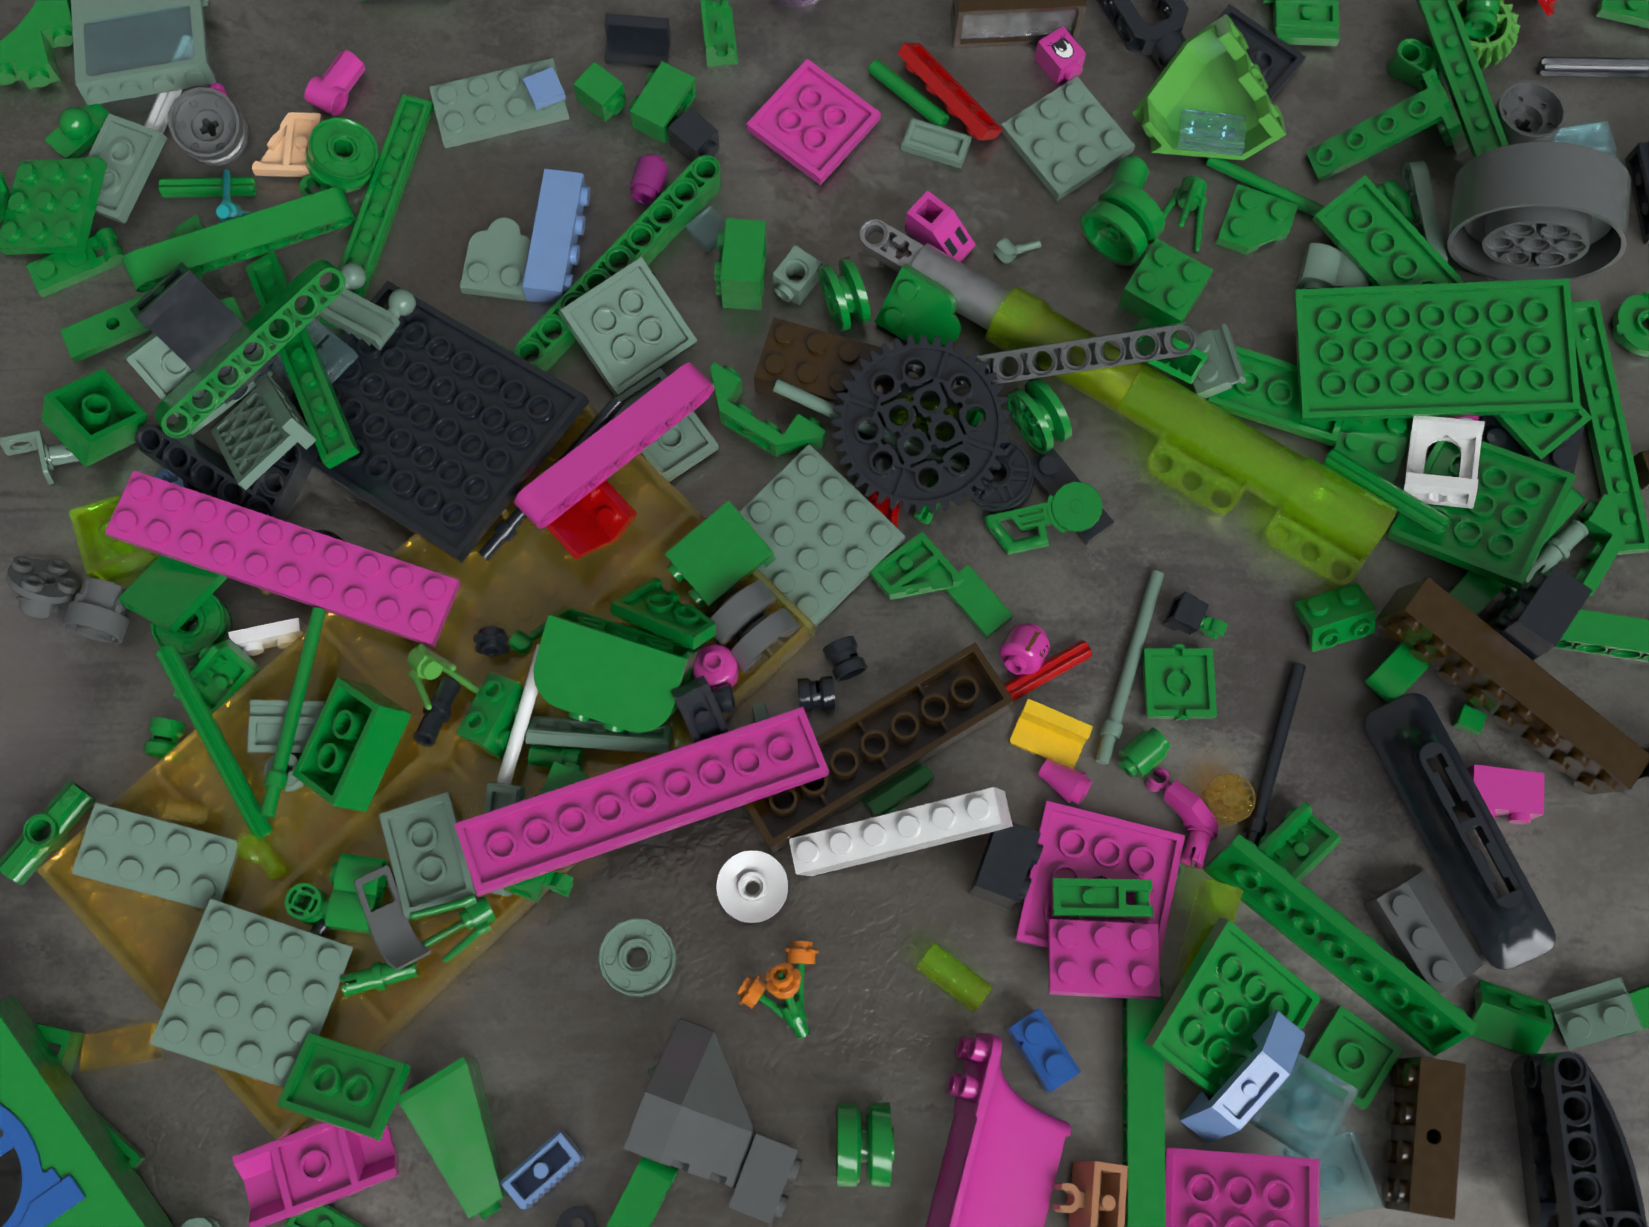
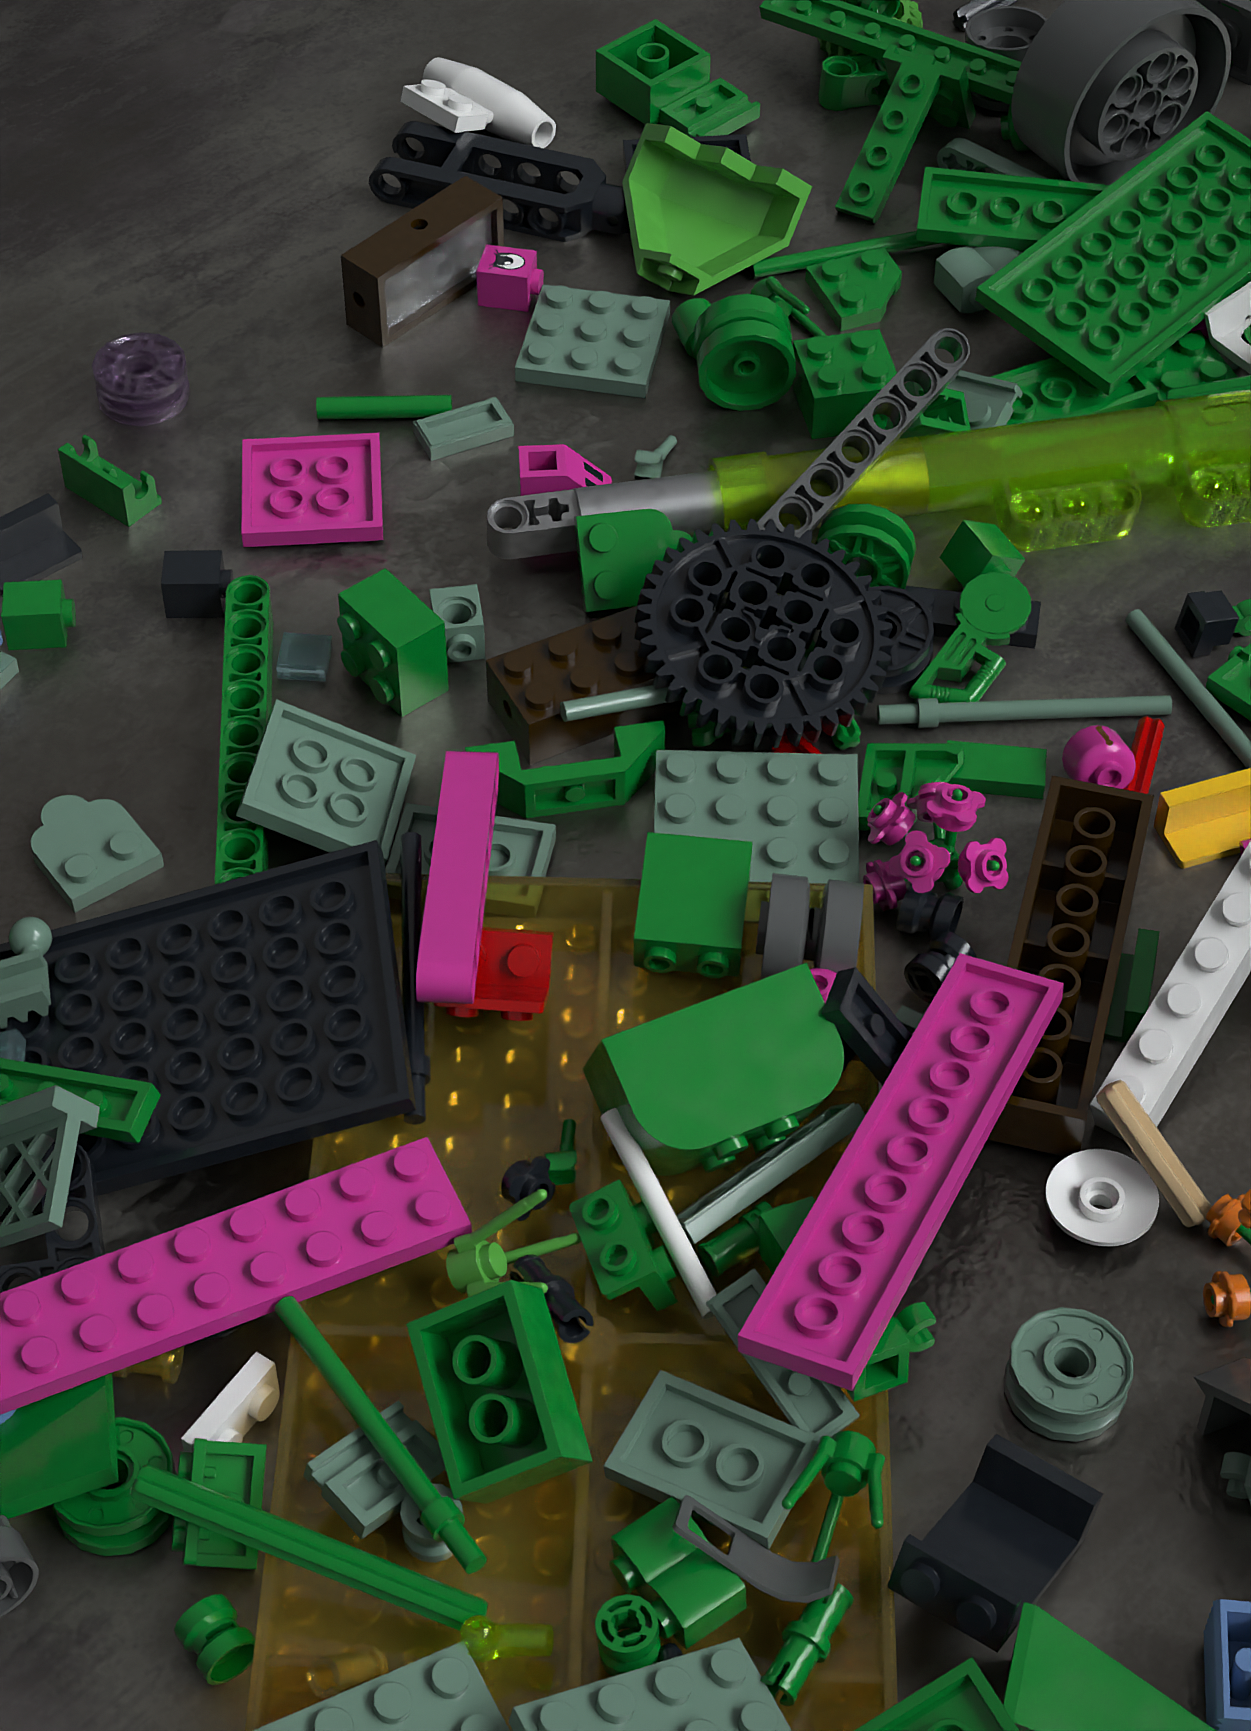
camera: 40 degrees left, 25 degrees down
medium blue brick [522,168,591,305] -> none
green wing [611,576,716,650] -> none
green brick [629,61,697,144] -> none
magenta brick [629,154,669,205] -> none
green wheel [819,256,871,332] -> none
red plate [897,43,1003,140] -> none
clear light blue plate [1178,108,1246,156] -> none
none -> dark pink plant [863,782,1009,911]
none -> sand green bar [877,695,1172,728]
none -> black panel [887,1434,1103,1653]
none -> green brick [939,520,1026,587]
none -> tan axle [1096,1080,1212,1227]

